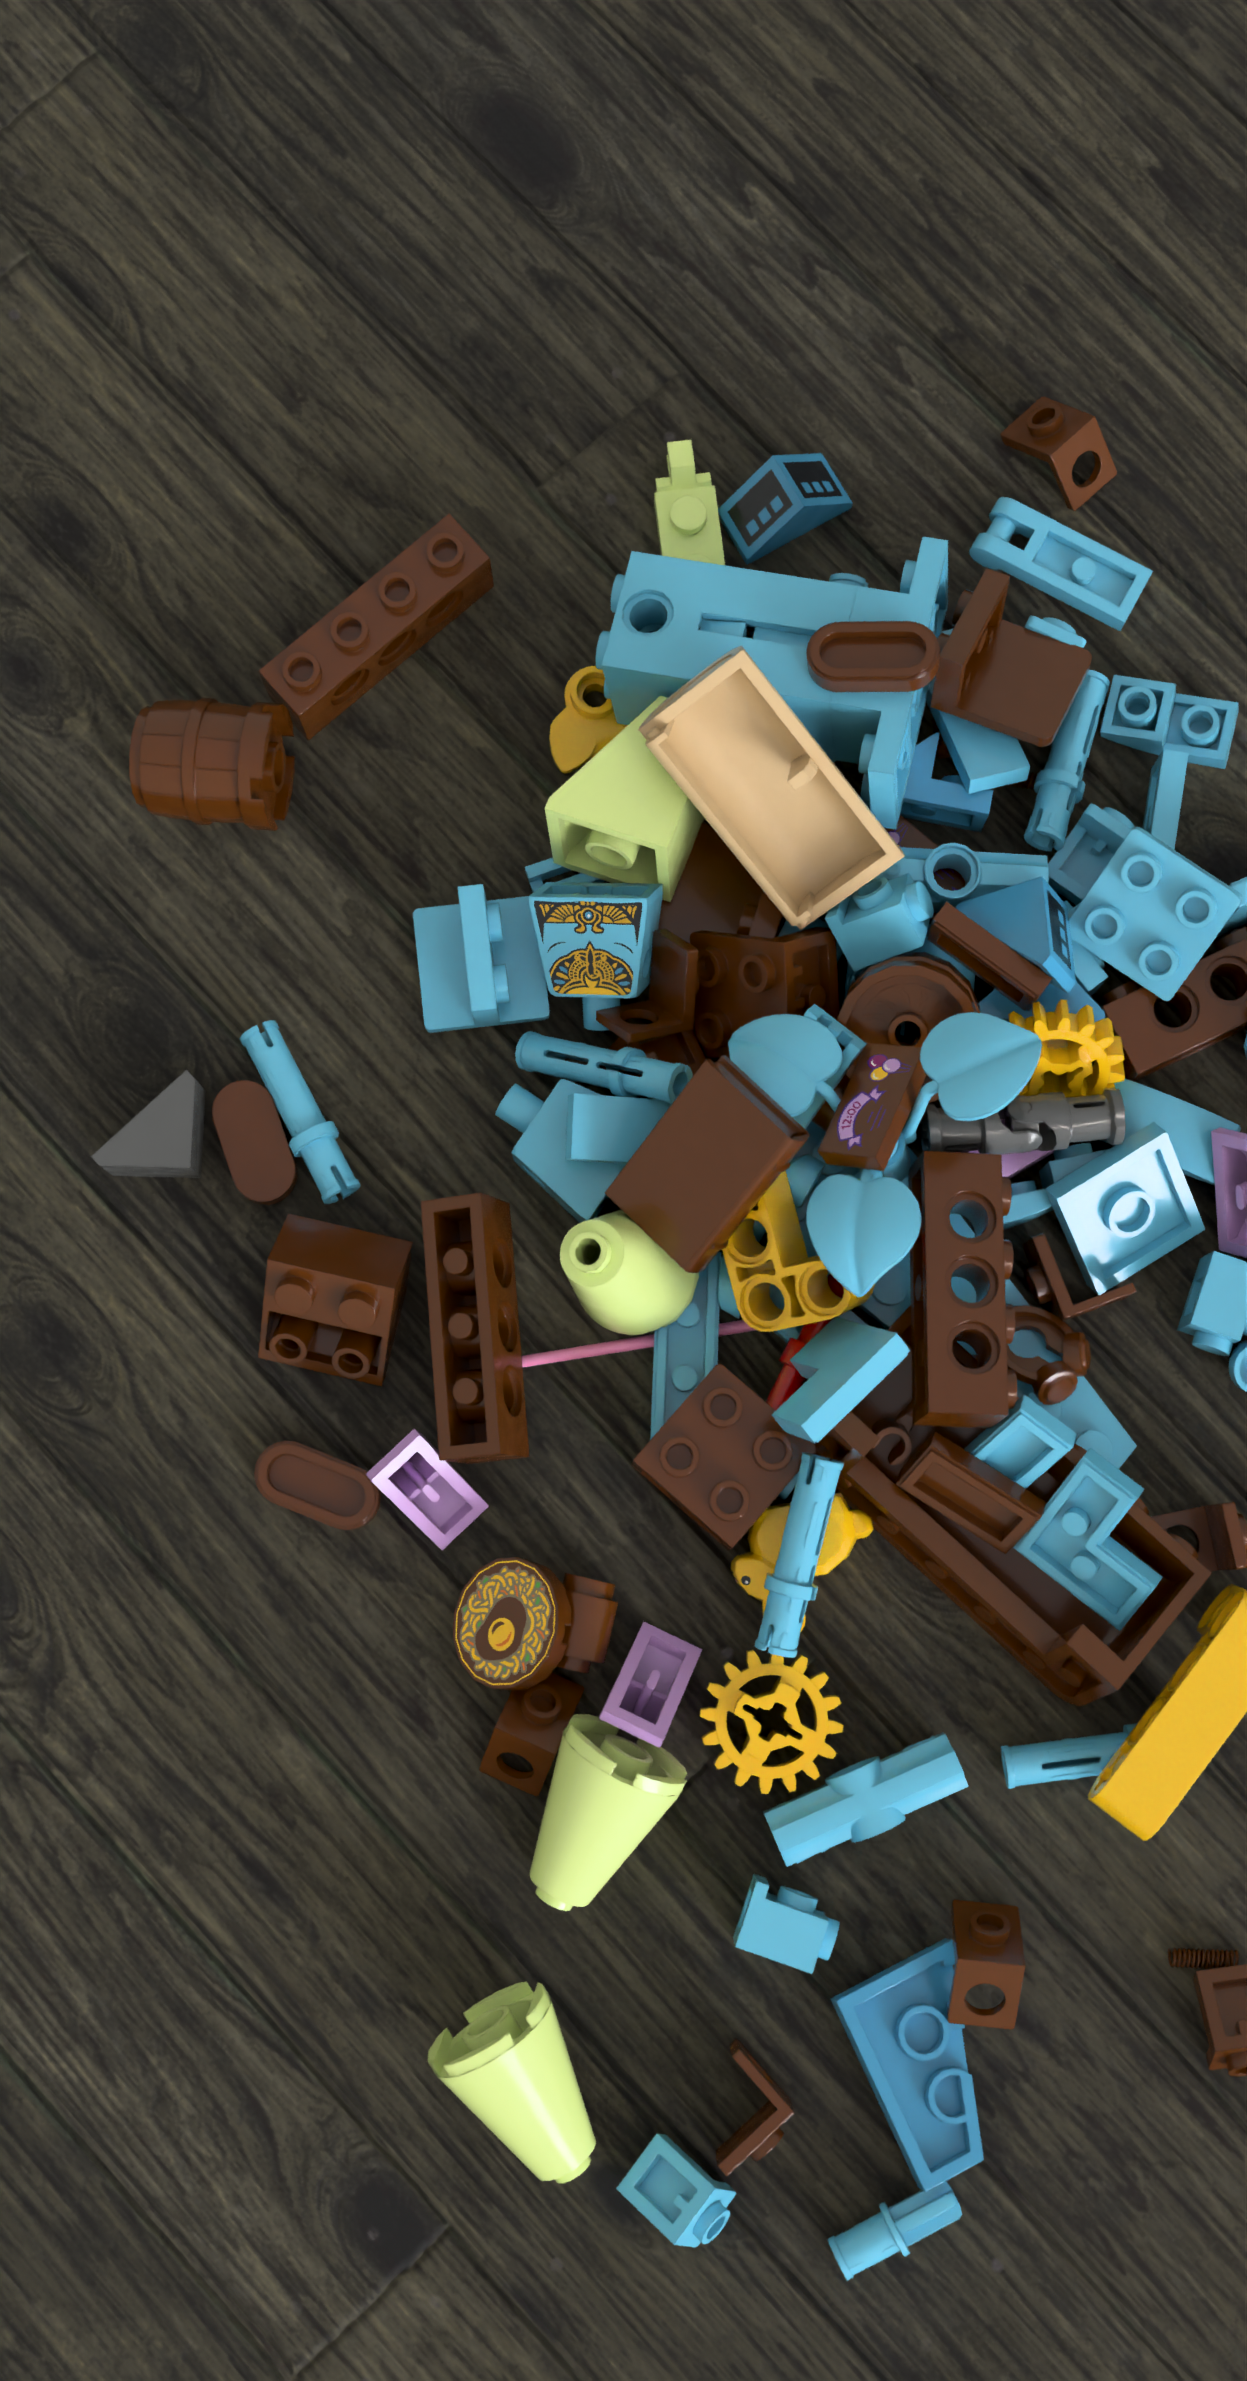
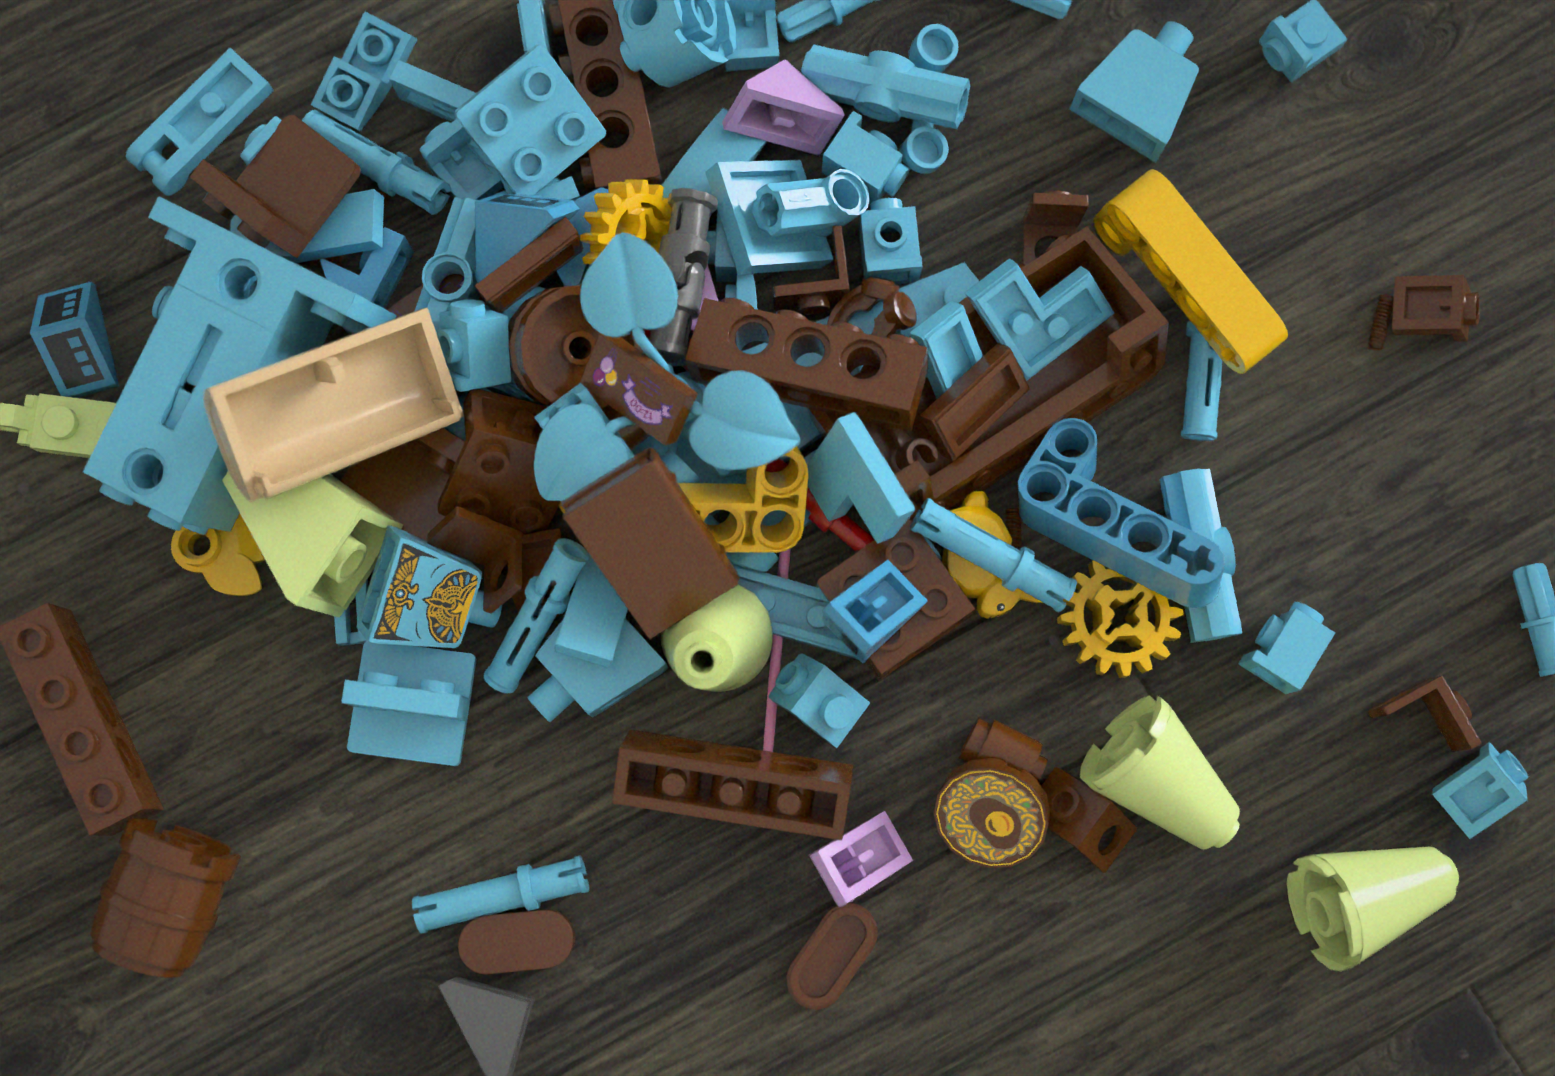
camera: 80 degrees left, 0 degrees up
reddish brown slope [258,1213,413,1386] -> none
lavender slope [599,1621,702,1748] -> none
reddish brown tile [806,621,940,692] -> none
dark azure wing [830,1938,984,2192] -> none
reddish brown bracket [947,1900,1025,2030] -> none
reddish brown bracket [1000,396,1117,511] -> none
none -> medium azure piece [753,169,869,237]
none -> medium azure bracket [769,653,870,748]
none -> dark azure slope [823,560,928,663]
none -> medium azure brick [858,198,923,284]
none -> reddish brown leg [1005,508,1023,550]
none -> dark azure beam [1018,418,1225,608]

